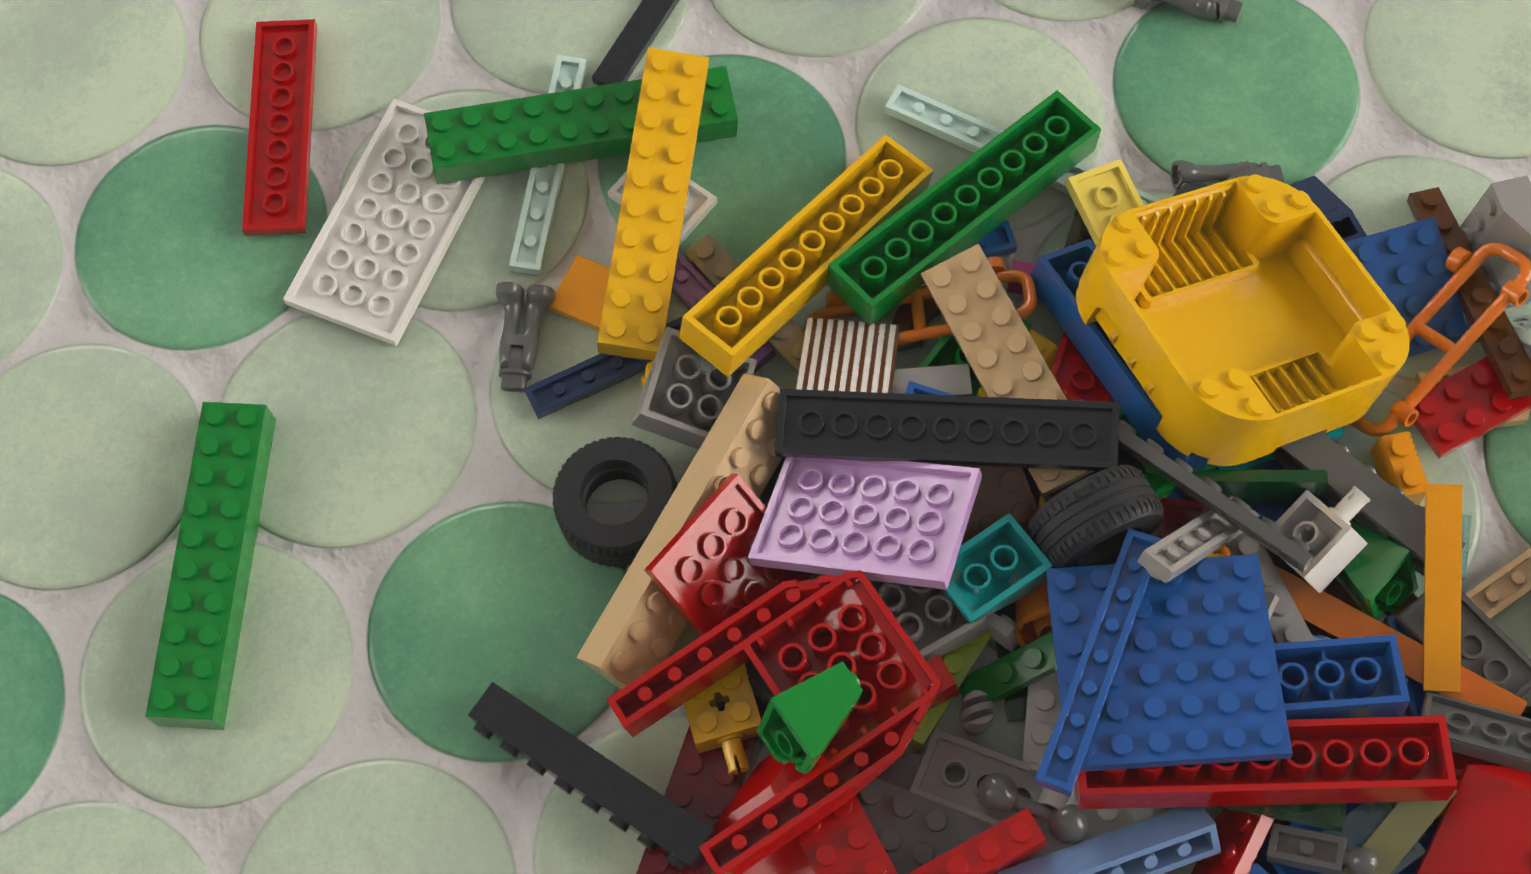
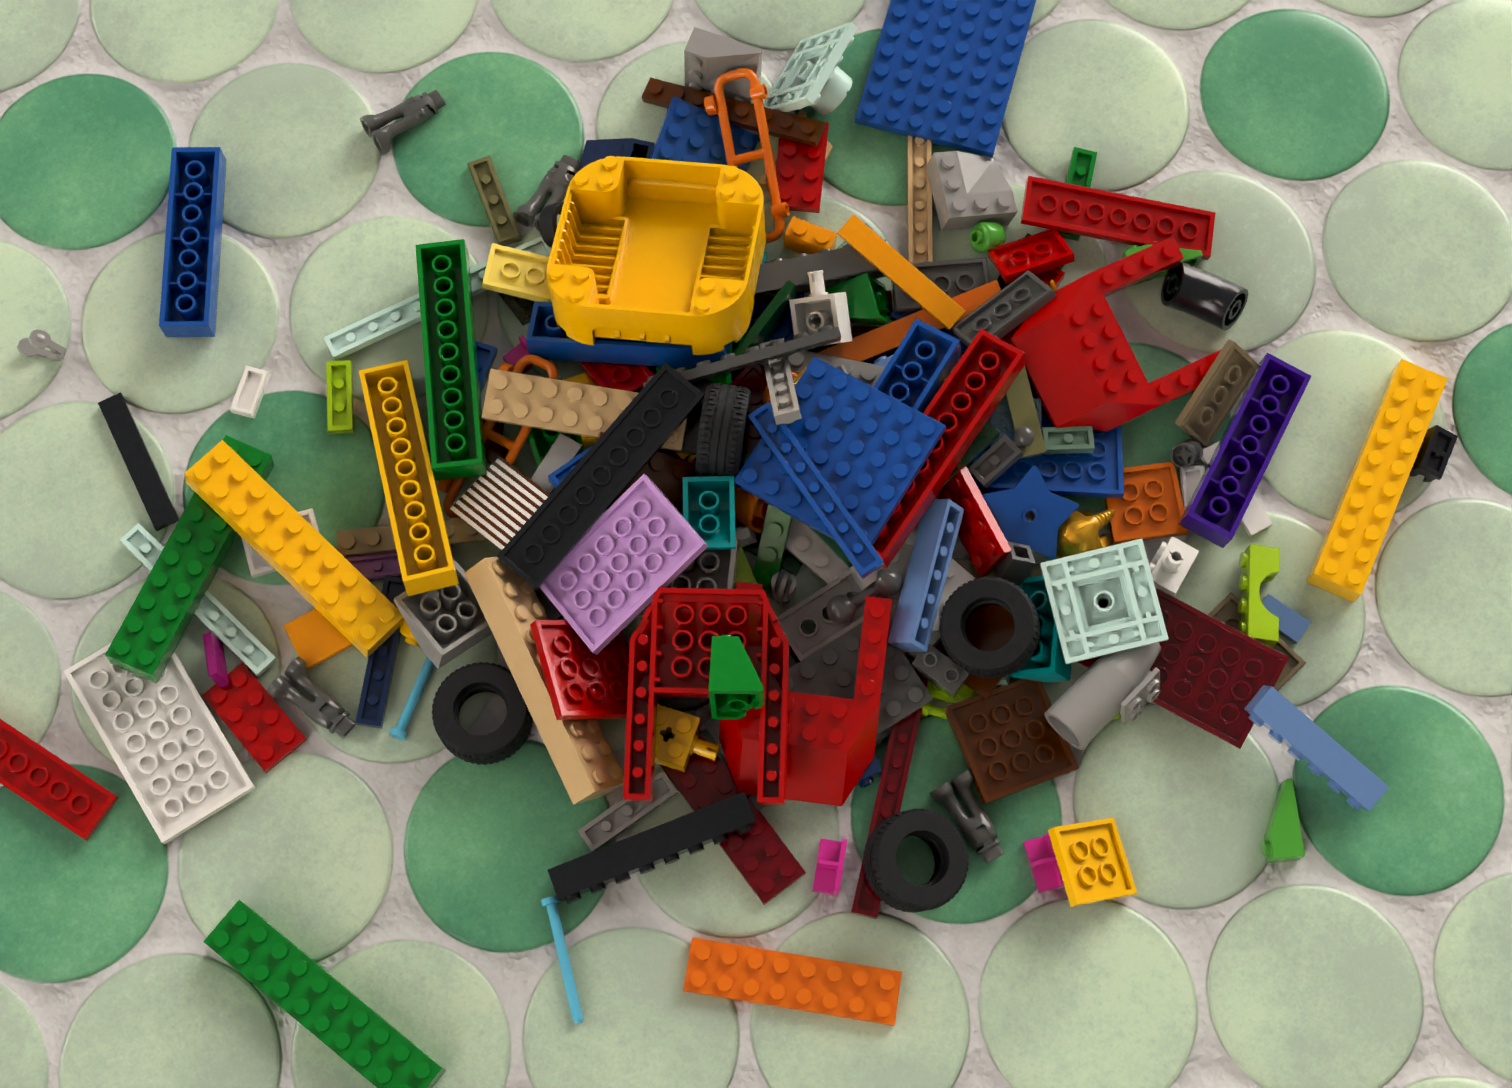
camera: 60 degrees left, 5 degrees up
none -> red plate [202,662,307,773]
none -> magenta tile [203,631,229,688]
none -> white tile [230,366,271,419]
none -> lime plate [326,360,354,434]
none -> medium azure bar [389,656,434,741]
none -> olive tile [467,156,522,246]
none -> medium azure bar [541,896,583,1024]
none -> light grey plate [577,771,678,852]

